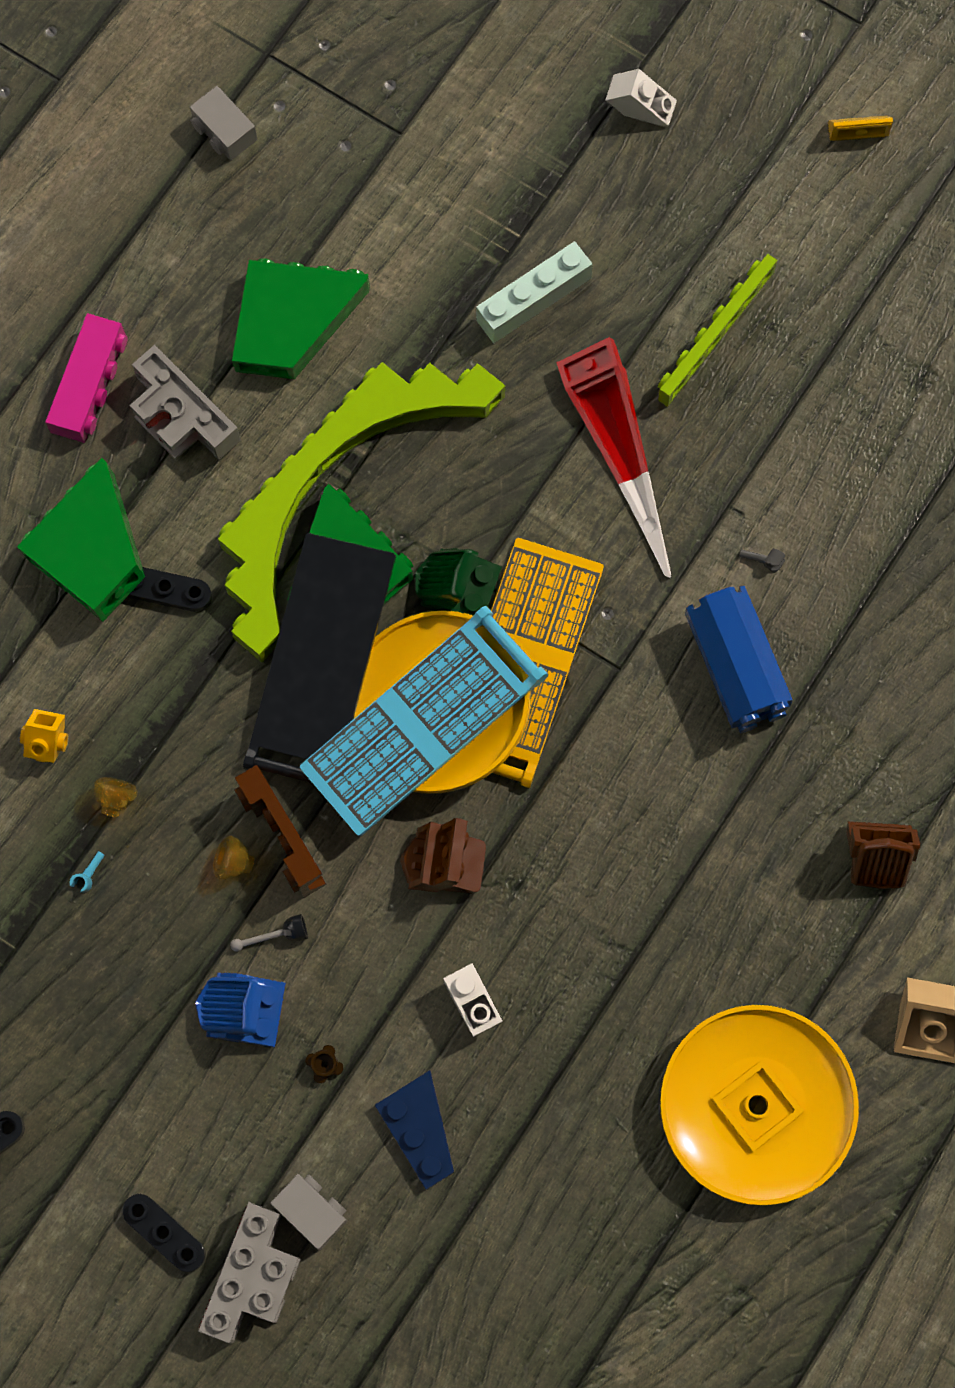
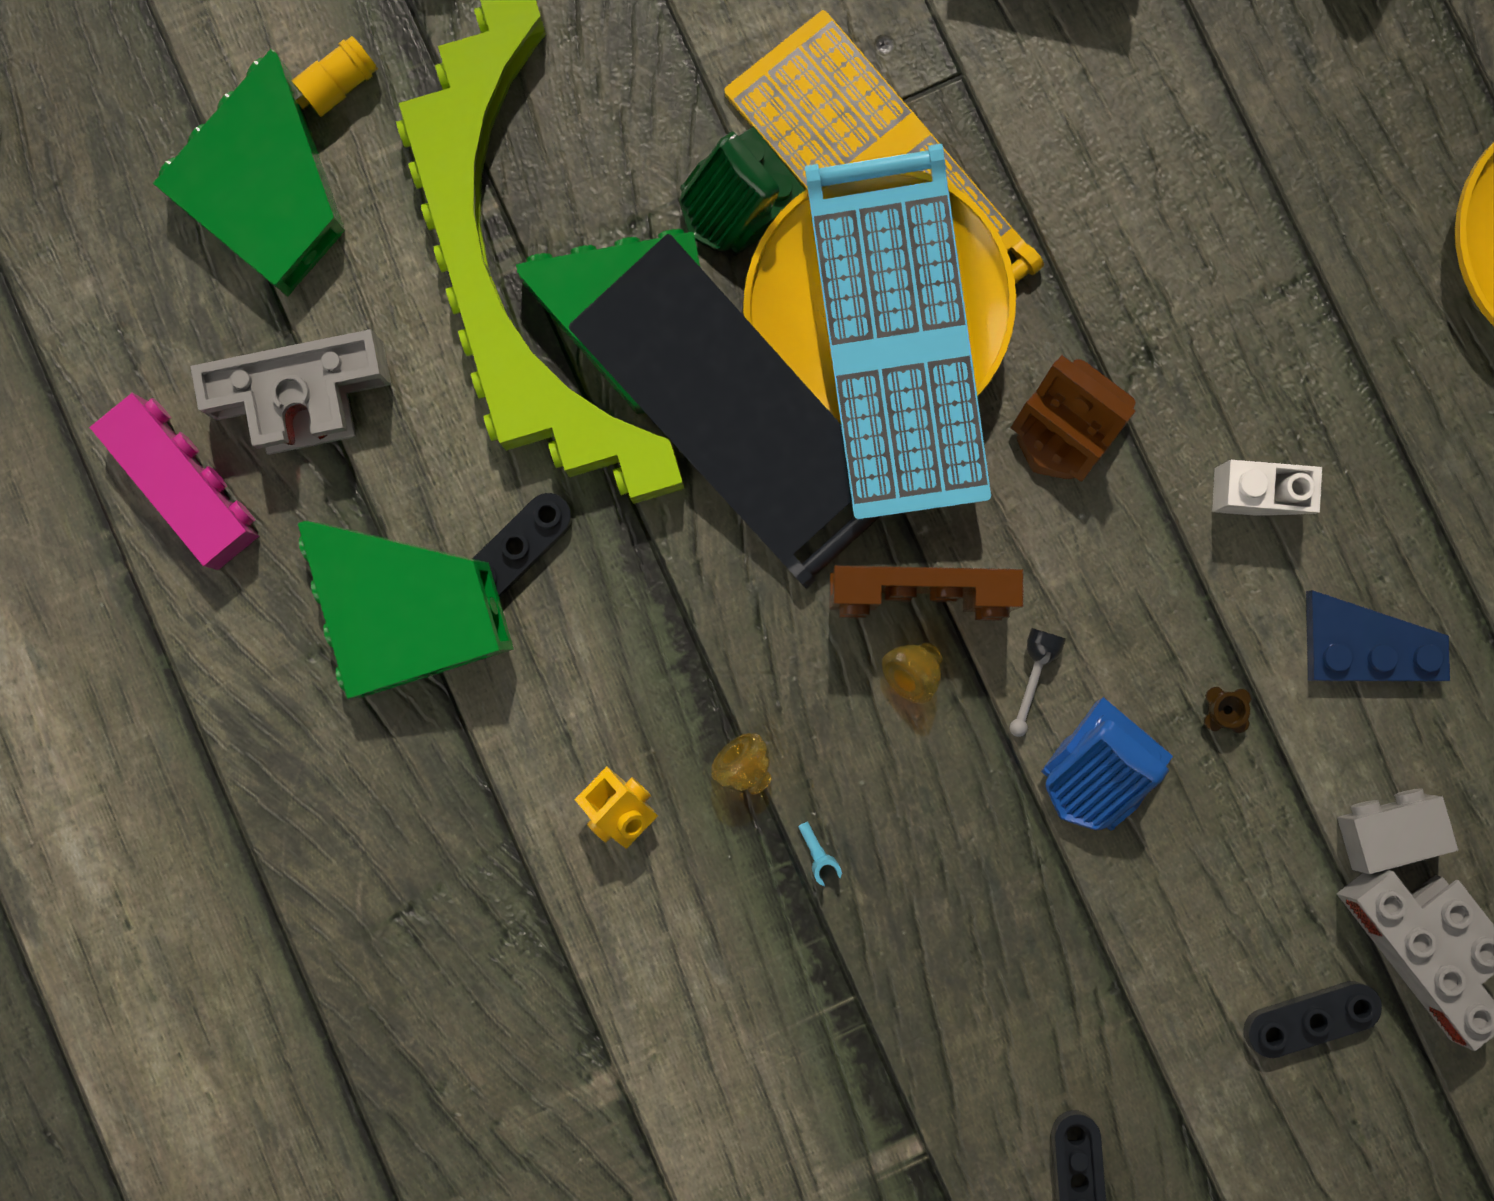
camera: 60 degrees left, 10 degrees up
none -> yellow piece [291,36,378,117]

